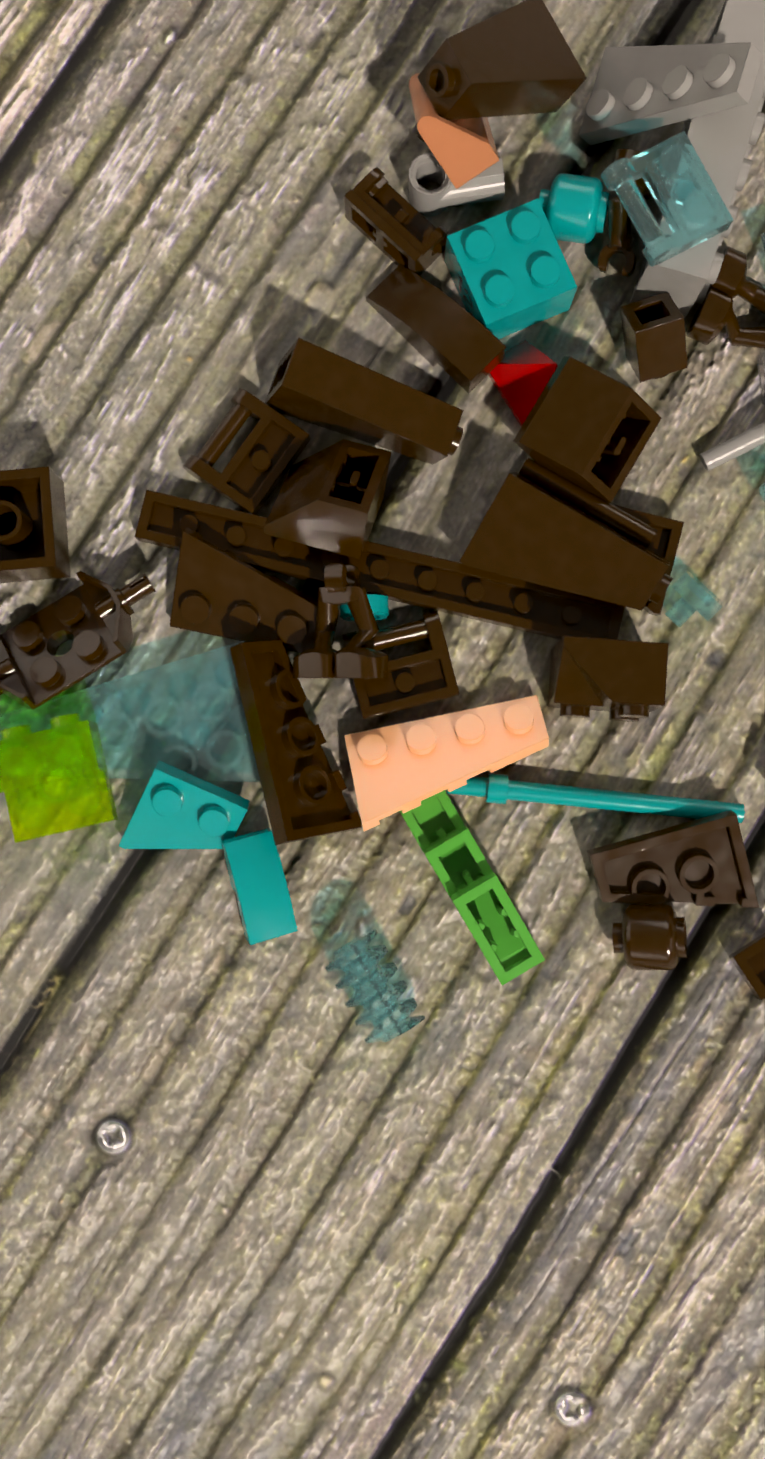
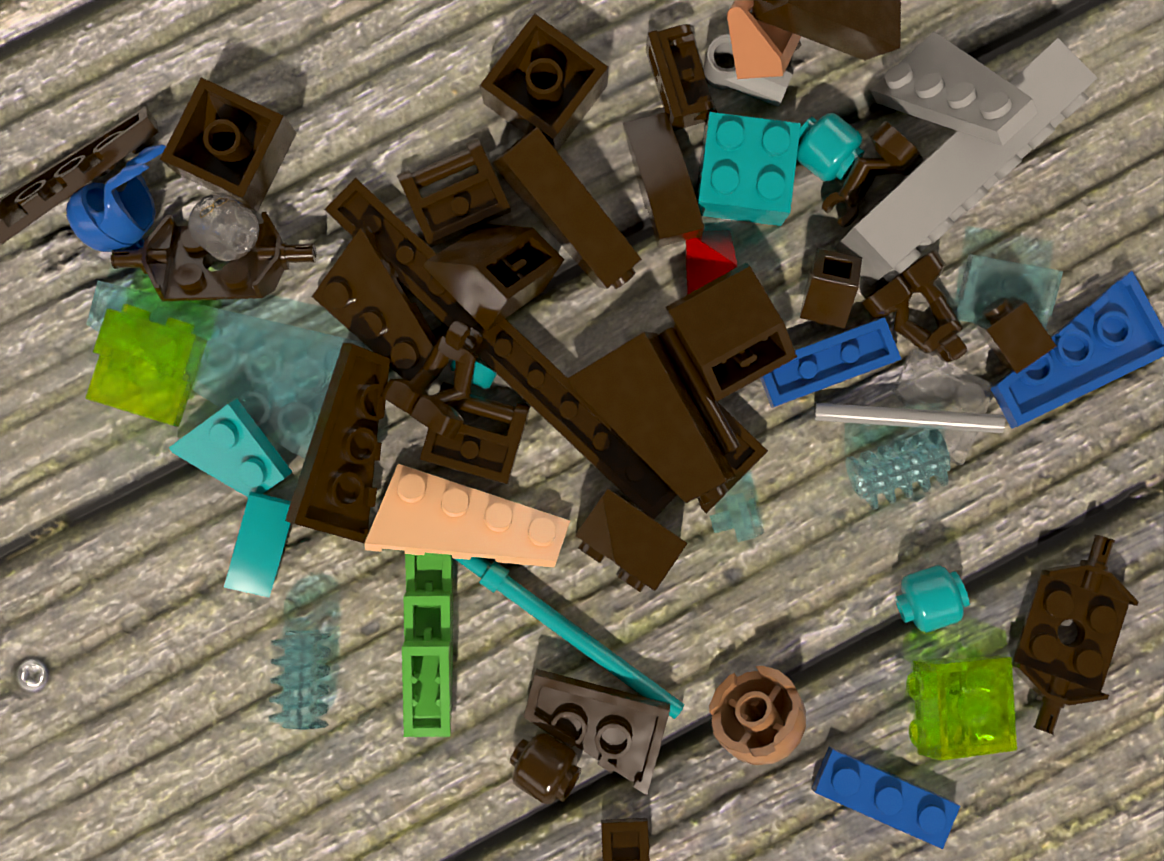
camera: 25 degrees right, 0 degrees up
clear light blue plate [601,131,733,267] -> none
none -> clear head [188,193,260,261]
none -> dark brown slope [479,13,609,152]
none -> blue plate [760,317,901,408]

